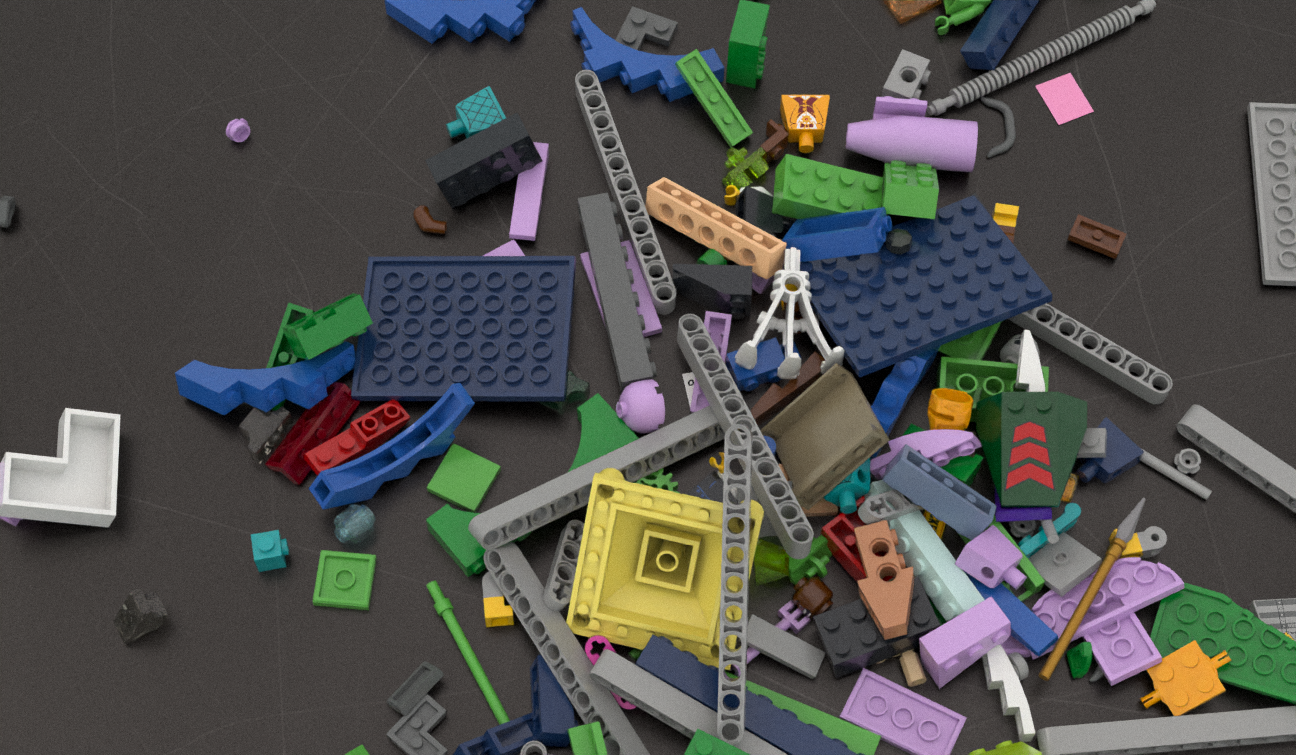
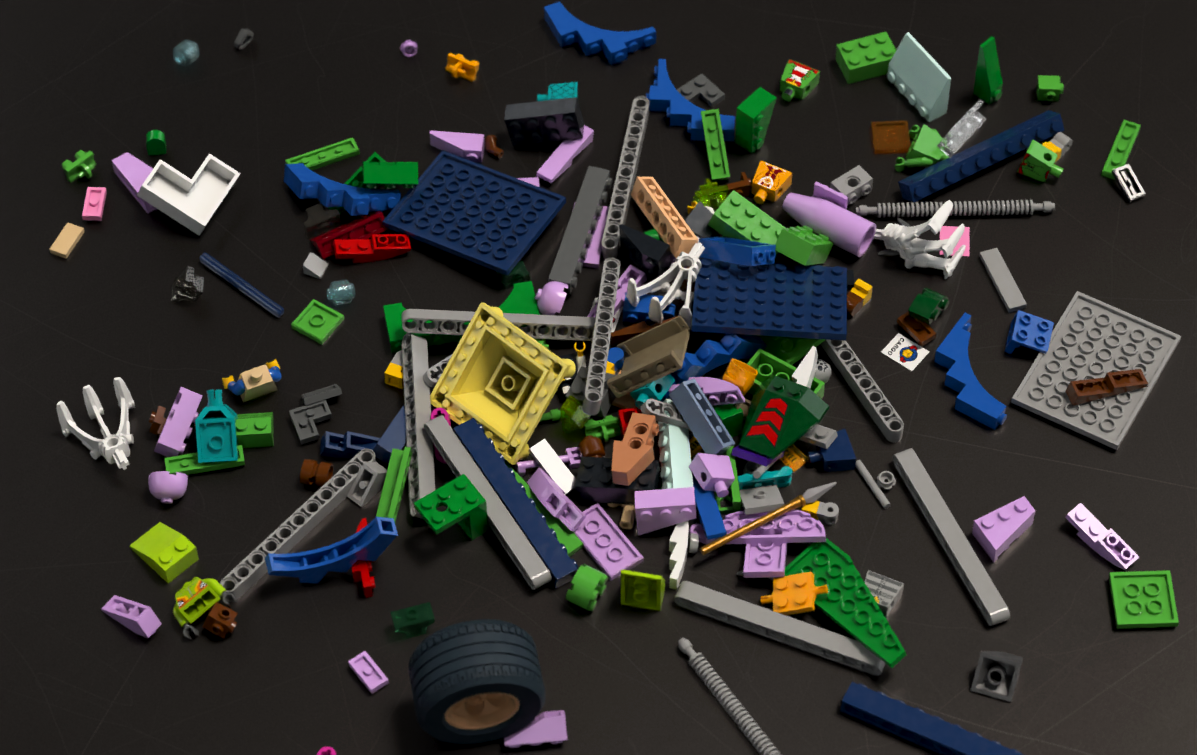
camera: 30 degrees right, 10 degrees down
teal brick [251,530,289,572] -> none
blue arch [309,383,475,510] -> none
bright green bar [426,581,510,725] -> none
bright green tile [427,443,501,513] -> none
light grey beam [717,424,753,745] -> none
pearl dark grey tile [886,229,912,254] -> none
green tile [1067,642,1092,678] -> none
none -> dark blue axle [199,253,284,318]
none -> tan torso [222,359,281,403]
none -> bright green tile [285,137,360,170]
none -> light grey slope [303,252,328,279]
none -> lavender slope [430,130,485,163]
none -> light orange hips [445,53,479,82]
none -> lavender slope [527,467,586,532]
none -> white piece [874,200,966,279]
none -> white sticker [881,333,929,371]
none -> dark green brick [908,288,949,325]
none -> blue arch [934,312,1007,430]
none -> light grey tile [979,248,1027,313]
none -> blue bracket [1004,310,1054,354]

